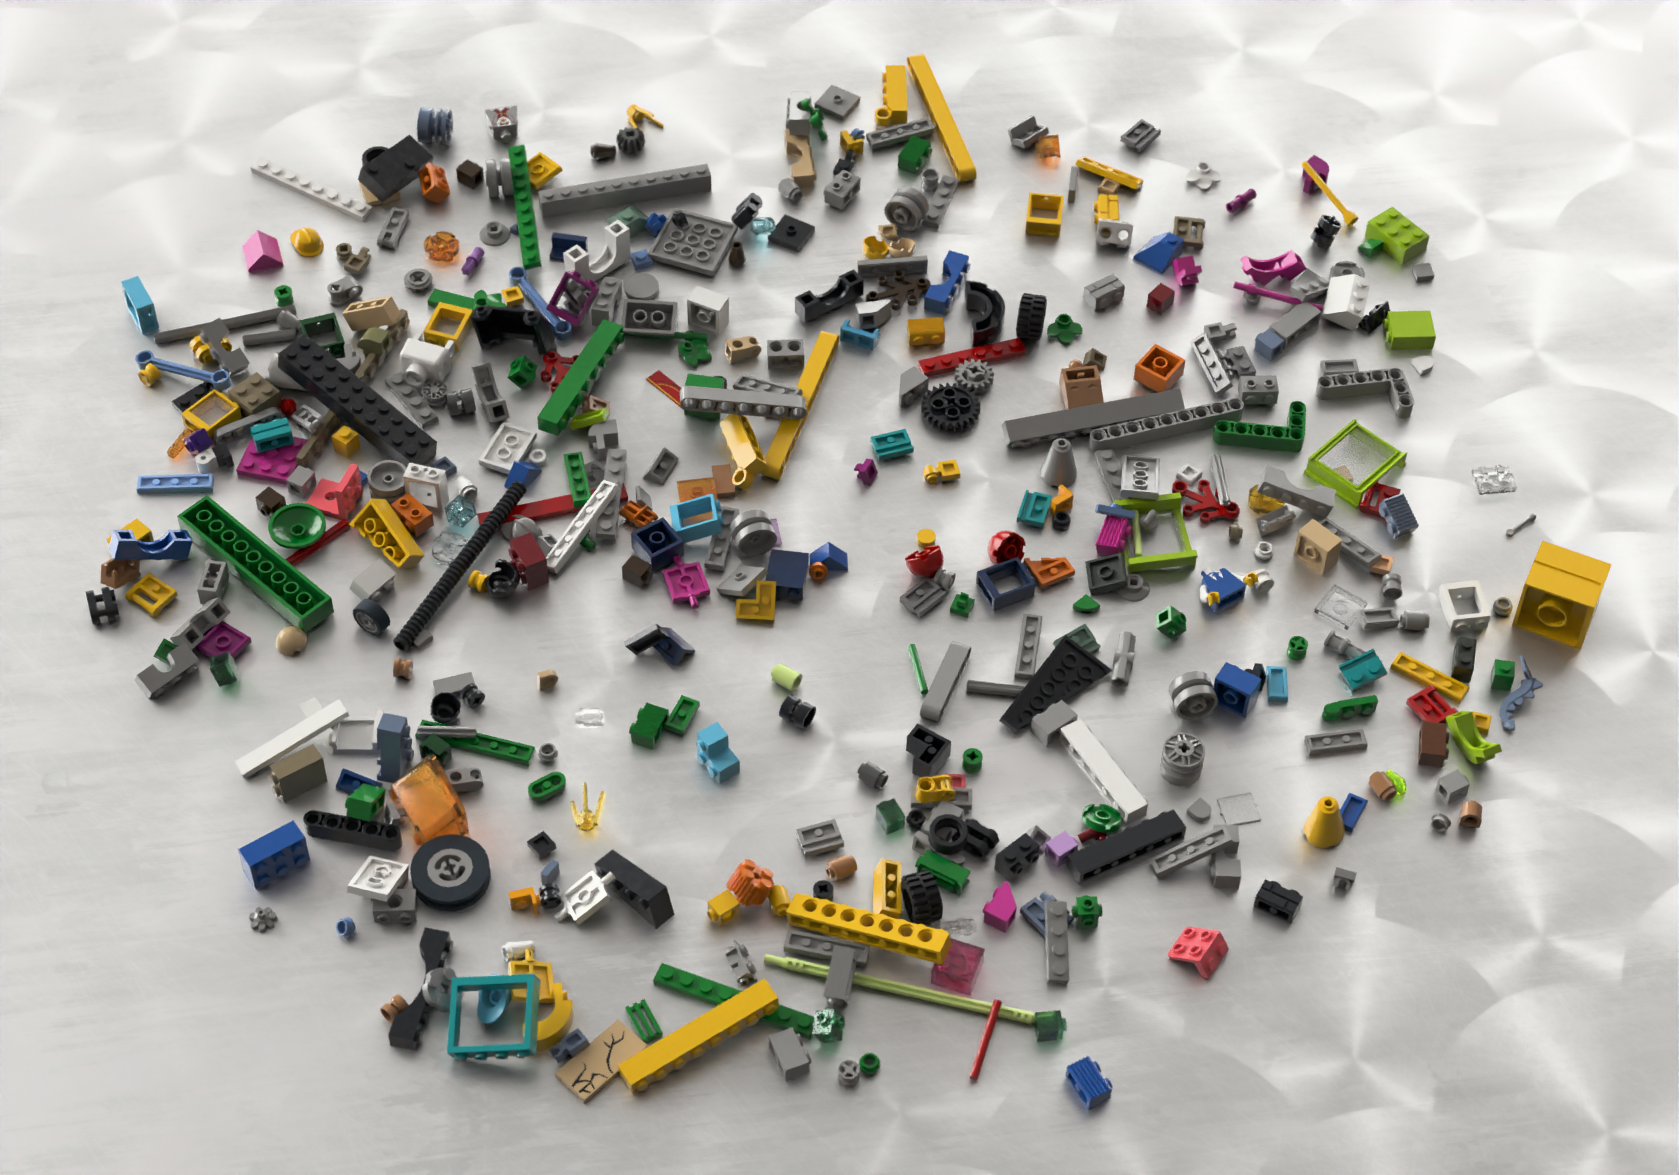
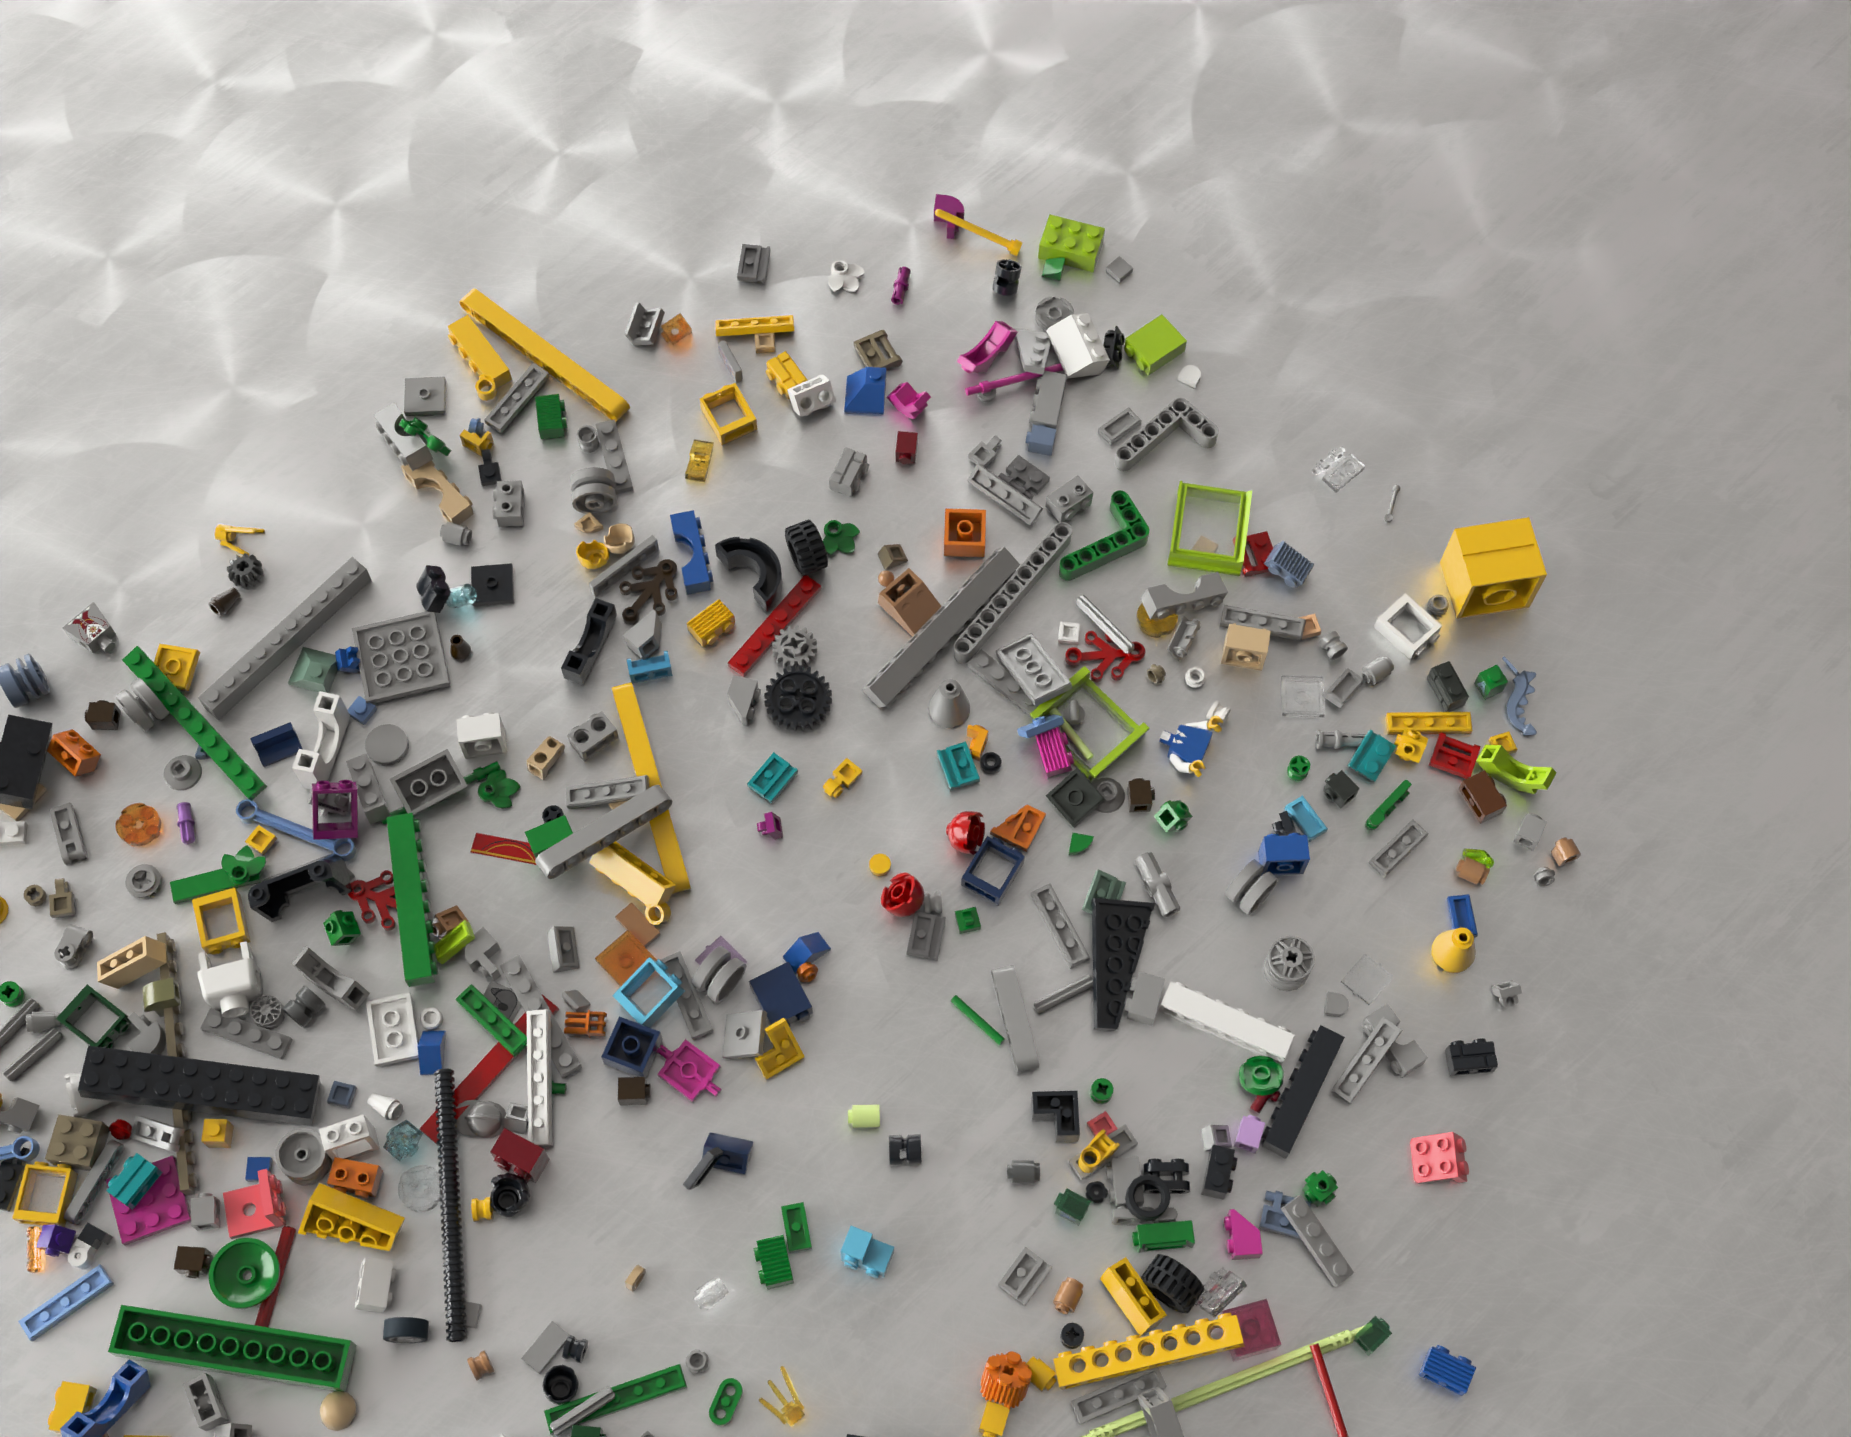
camera: 35 degrees left, 15 degrees up
black plate [671,210,687,227] -> none
none -> clear yellow slope [685,439,714,482]
none -> dark brown brick [1127,778,1155,813]
none -> pearl dark grey brick [1323,770,1360,809]
none -> yellow brick [1394,729,1428,763]

